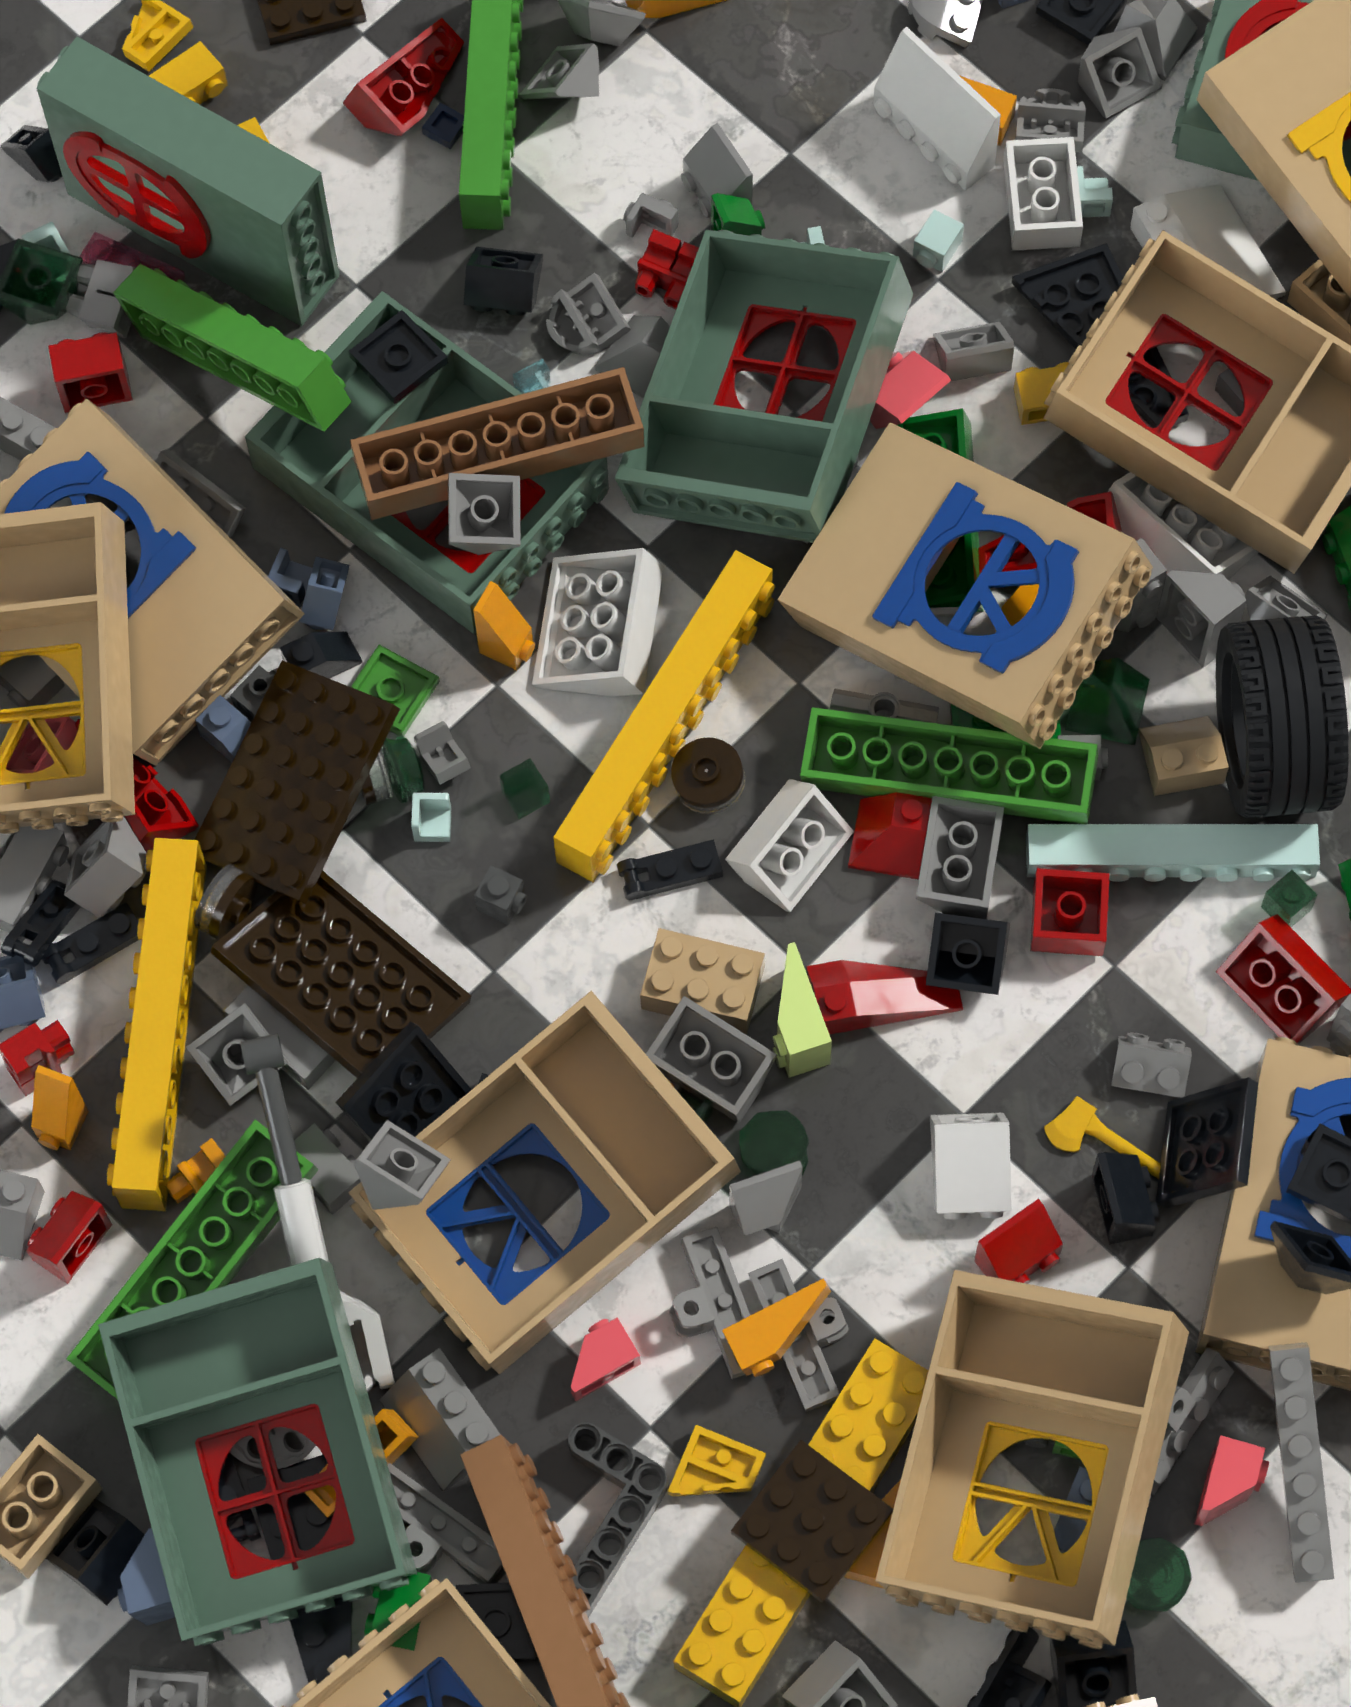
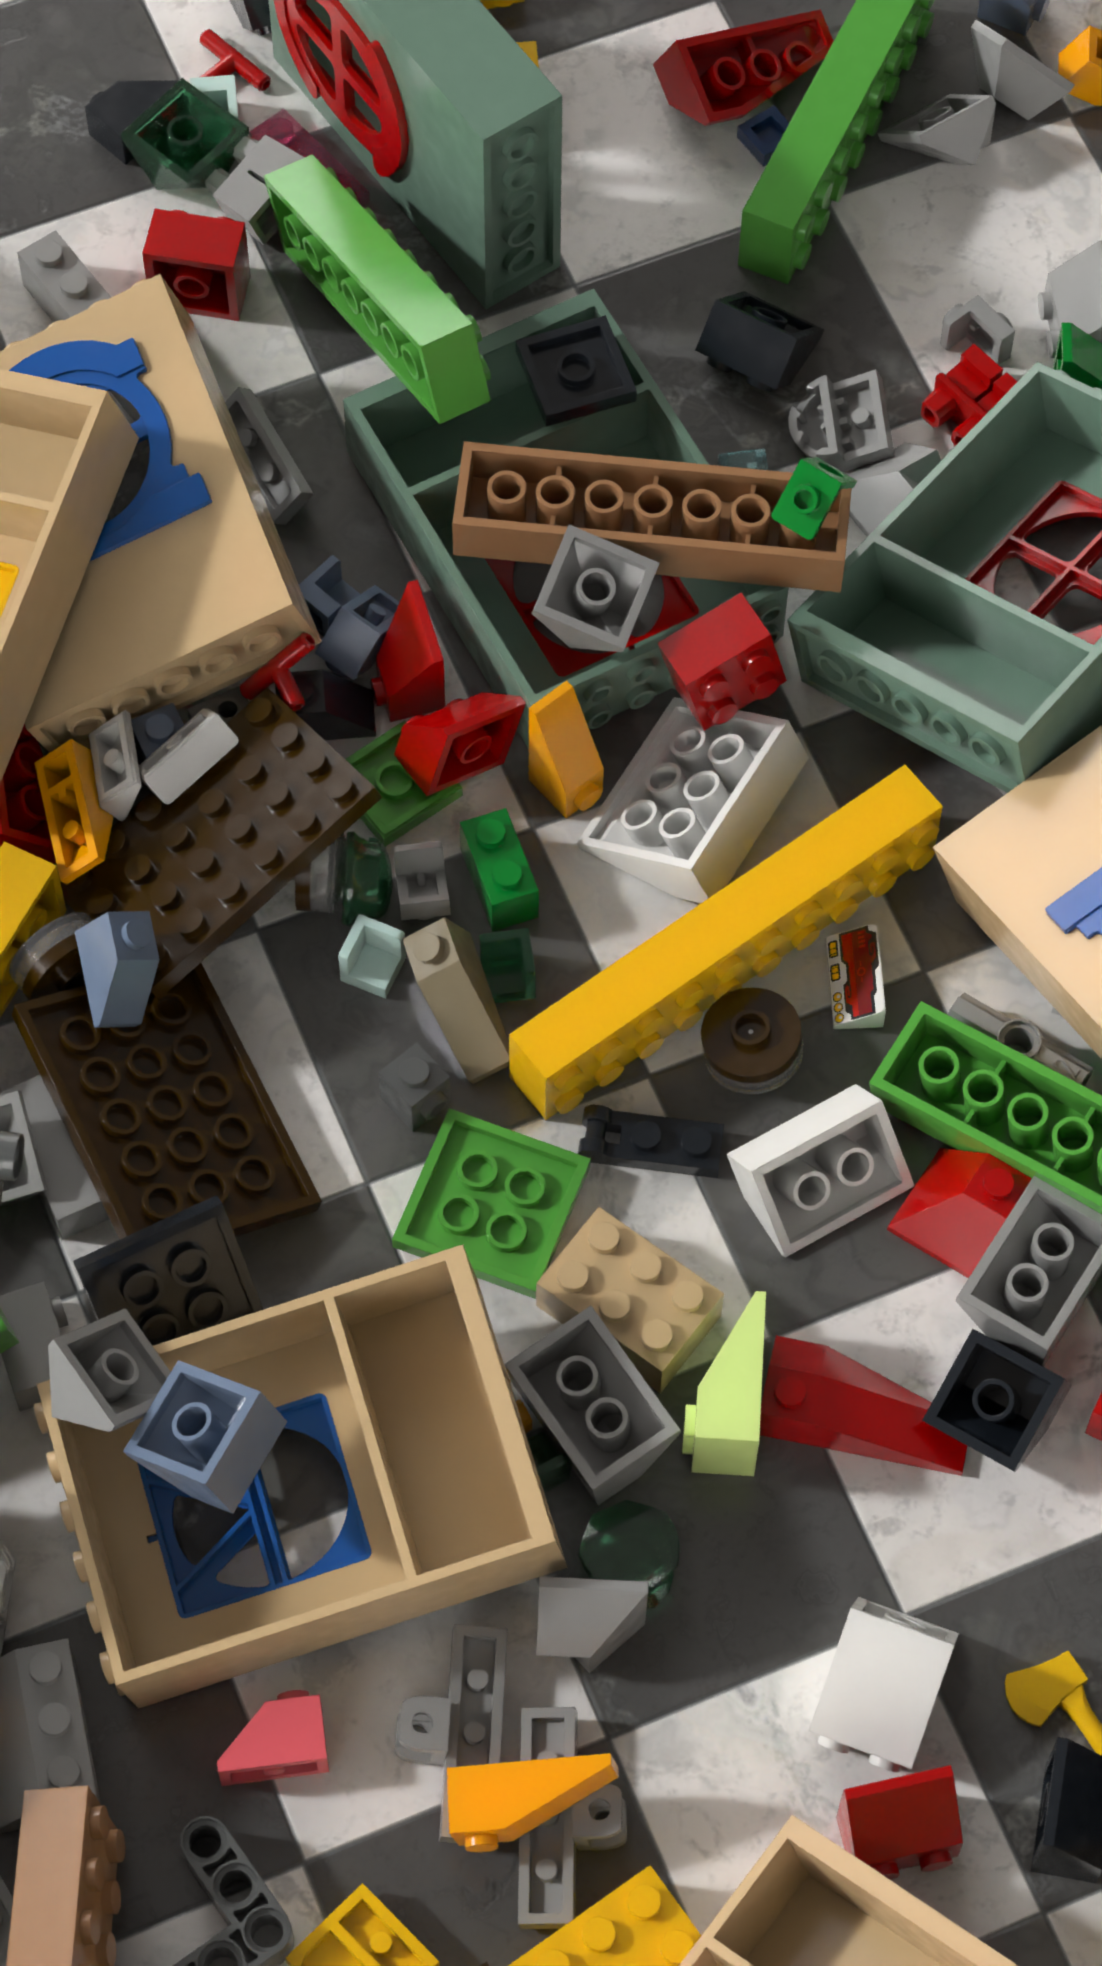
camera: 20 degrees right, 5 degrees down
none -> light orange slope [34,739,114,885]
none -> sand blue slope [75,911,160,1028]
none -> white slope [89,710,142,821]
none -> sand blue slope [123,1360,287,1514]
none -> white slope [139,708,239,805]
none -> red piece [199,29,271,91]
none -> red piece [240,633,316,711]
none -> red slope [370,580,446,722]
none -> bright green plate [392,1108,591,1299]
none -> red slope [394,692,526,796]
none -> dark tan slope [402,917,509,1084]
none -> green brick [460,808,539,932]
none -> red brick [657,593,787,731]
none -> green bracket [771,457,857,540]
none -> slope [826,924,886,1029]

